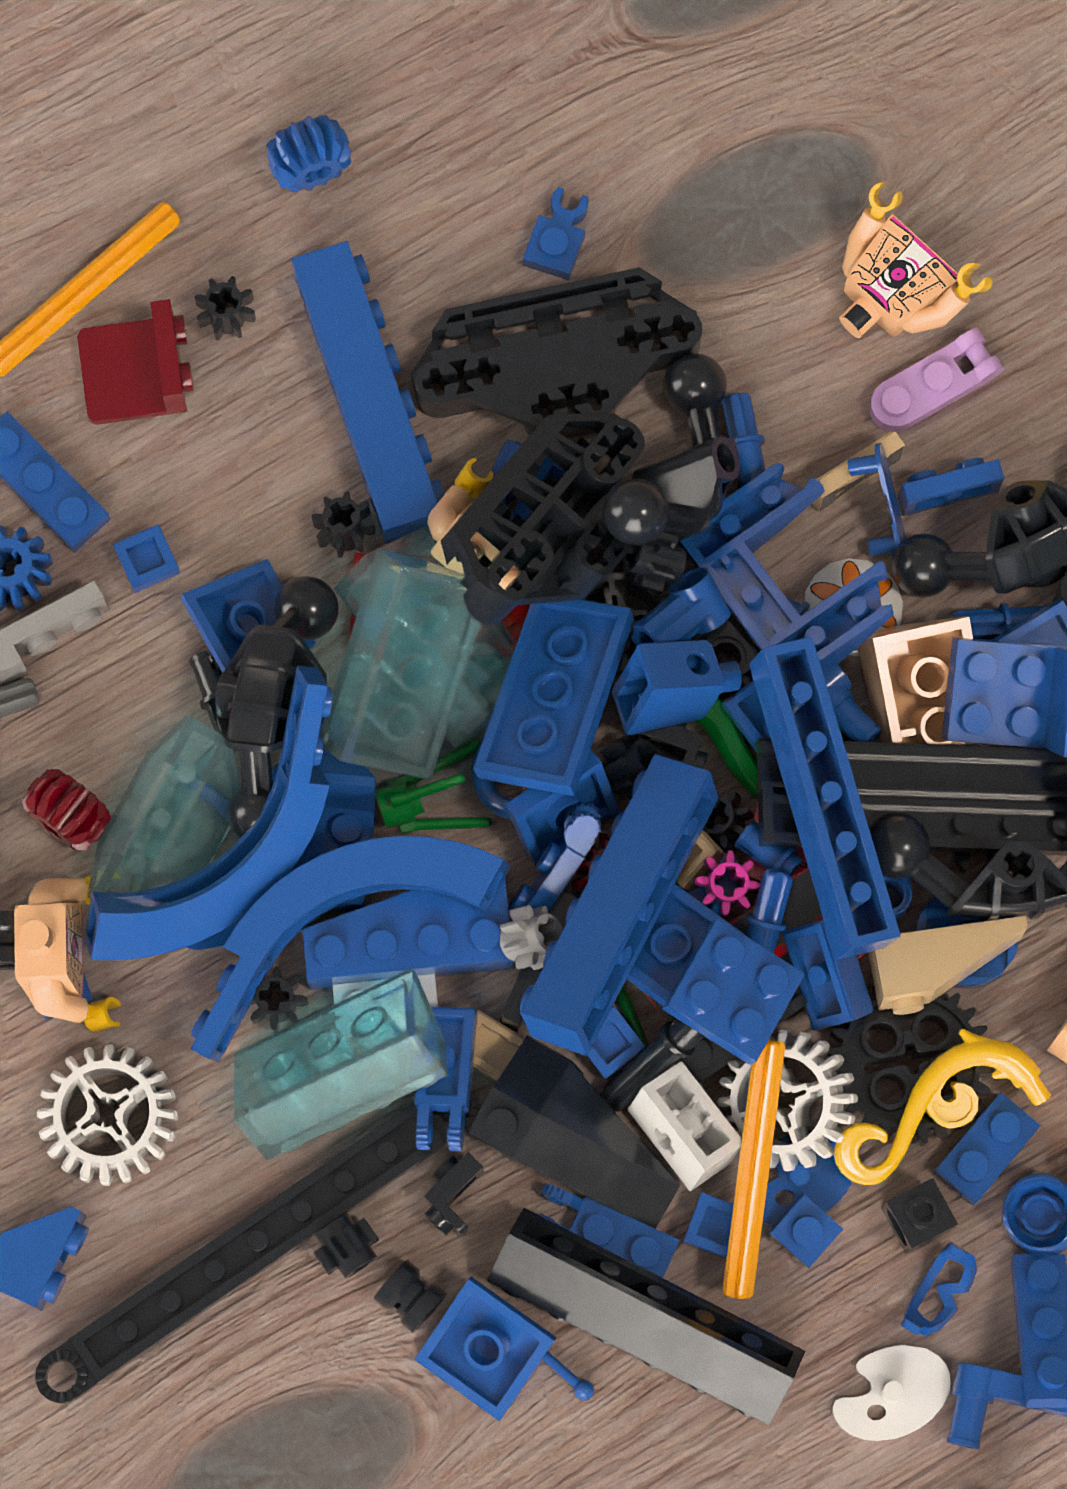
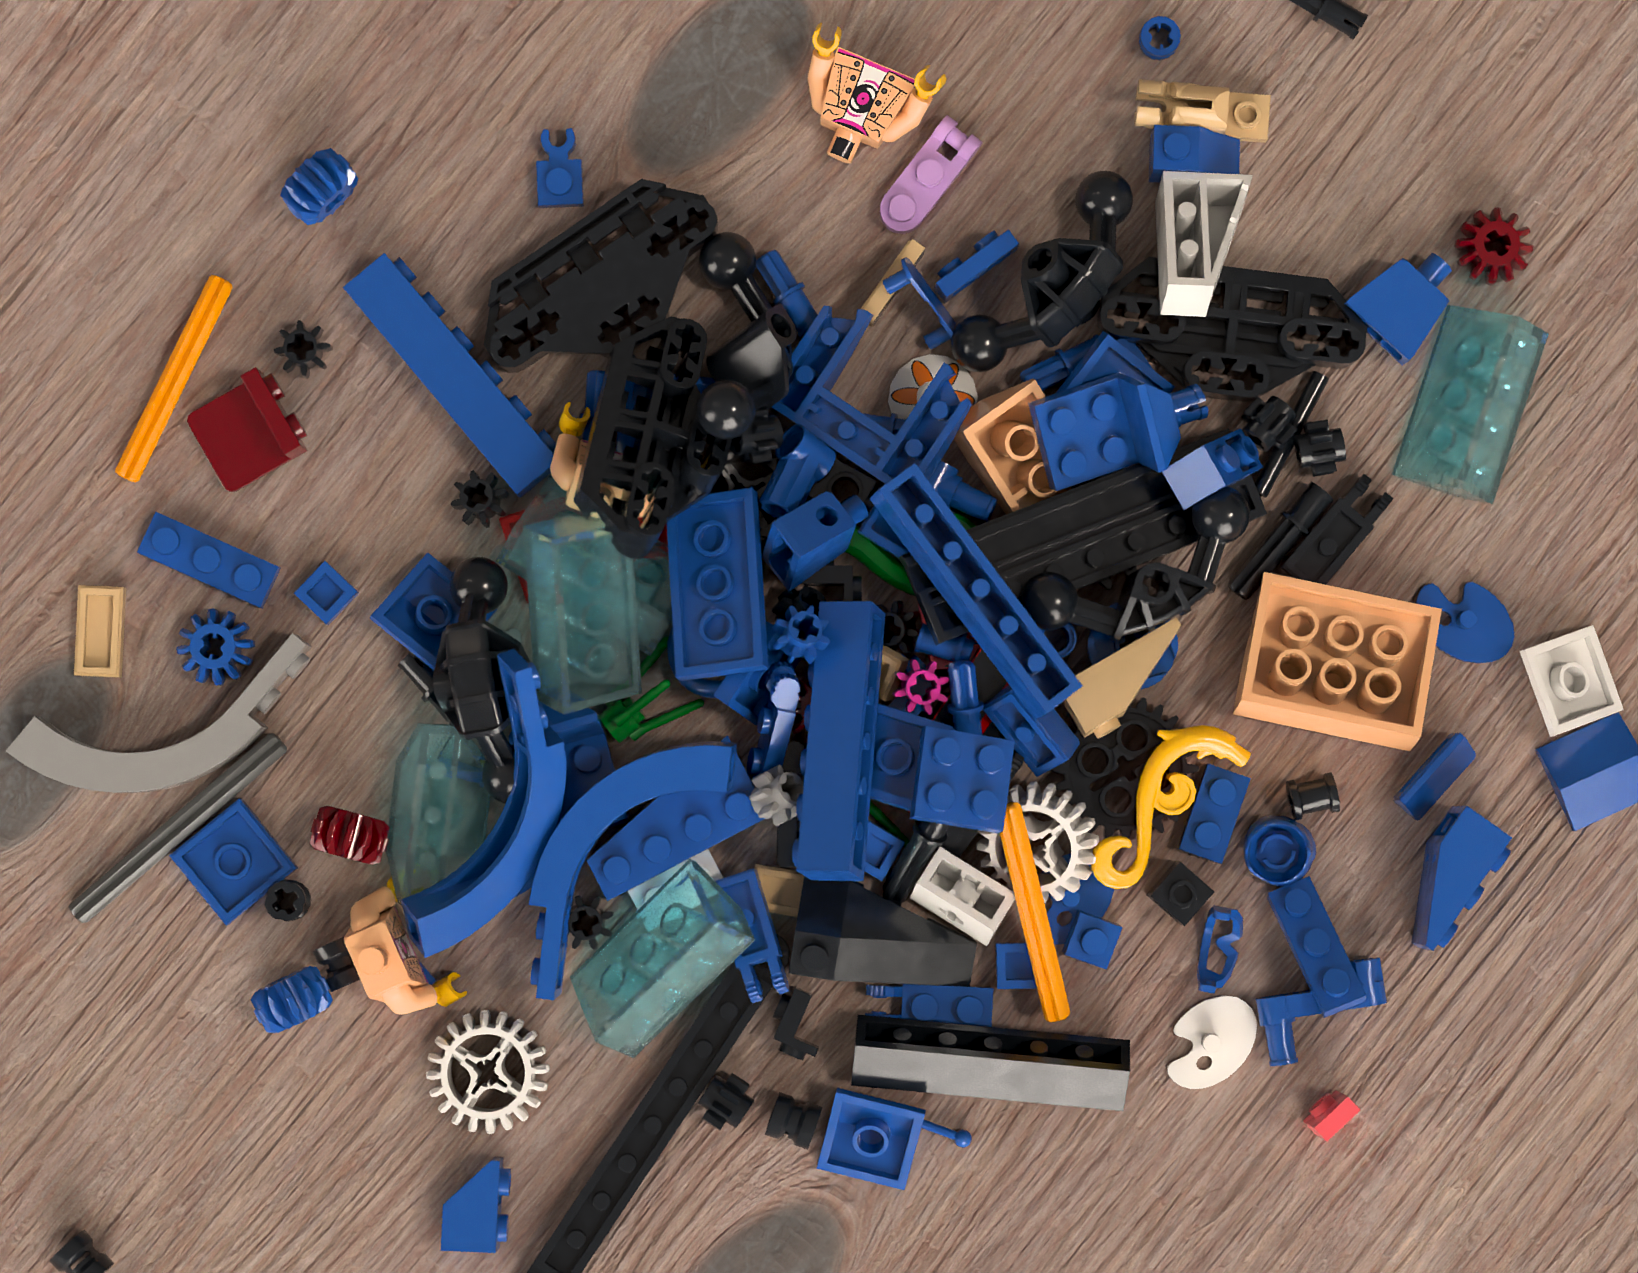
camera: 20 degrees left, 10 degrees up
none -> blue gear [772,605,830,664]

